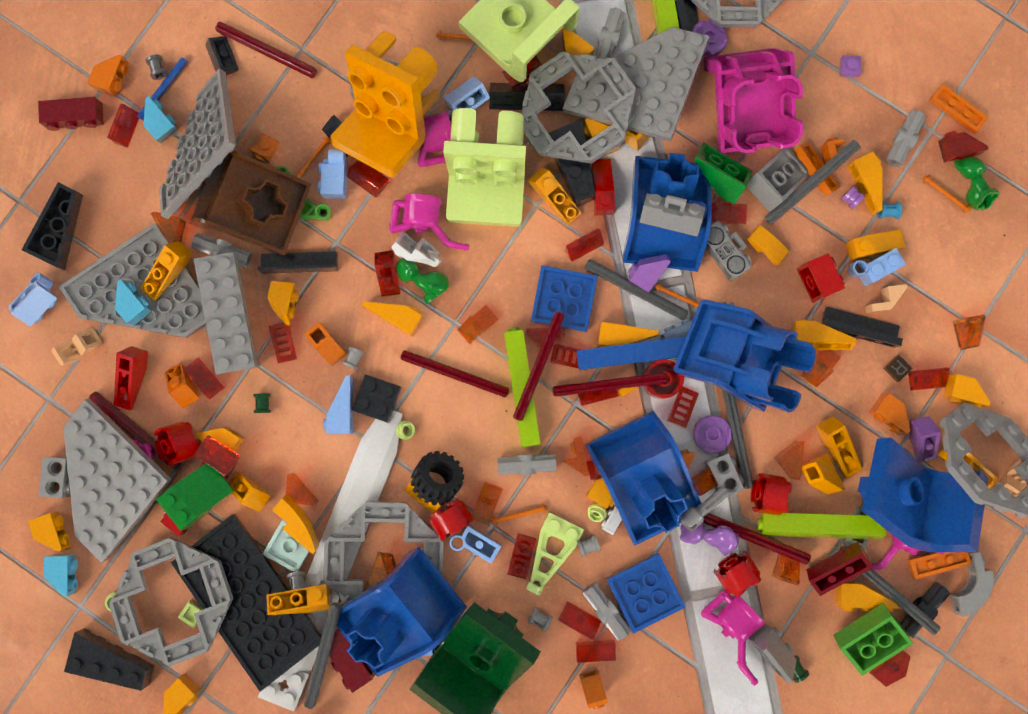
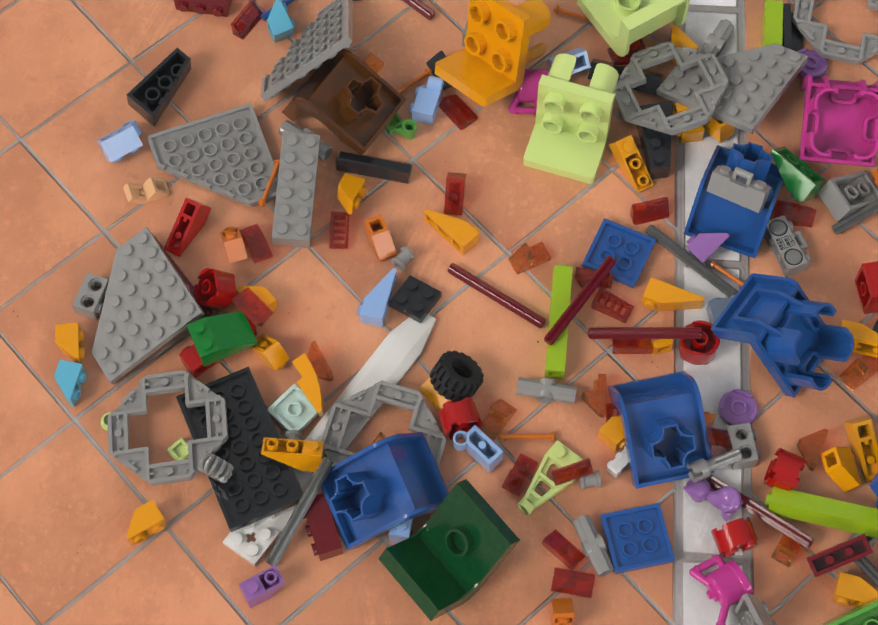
camera: 15 degrees right, 20 degrees down
black wedge [64,628,155,691] -> none
medium azure slope [115,279,152,326] -> none
light orange slope [140,241,193,301] -> none
clear orange slope [151,212,186,244] -> none
dark green bush [253,393,271,413] -> none
dark pink piece [389,194,470,251] -> none
white plate [391,231,443,267] -> none
green animal [396,258,449,304] -> none
yellowish green plate [396,420,415,440] -> none
light grey bush [527,607,553,632] -> none
blue tile [576,337,686,370] -> none
yellowish green plate [588,504,607,522] -> none
red slope [592,159,615,216] -> none
clear red slope [666,386,699,429] -> none
dark grey axle [722,389,754,489] -> none
light orange slope [747,225,789,265] -> none
none -> light grey gear [198,453,234,483]
none -> orange axle [257,159,280,207]
none -> clear red slope [551,458,593,486]

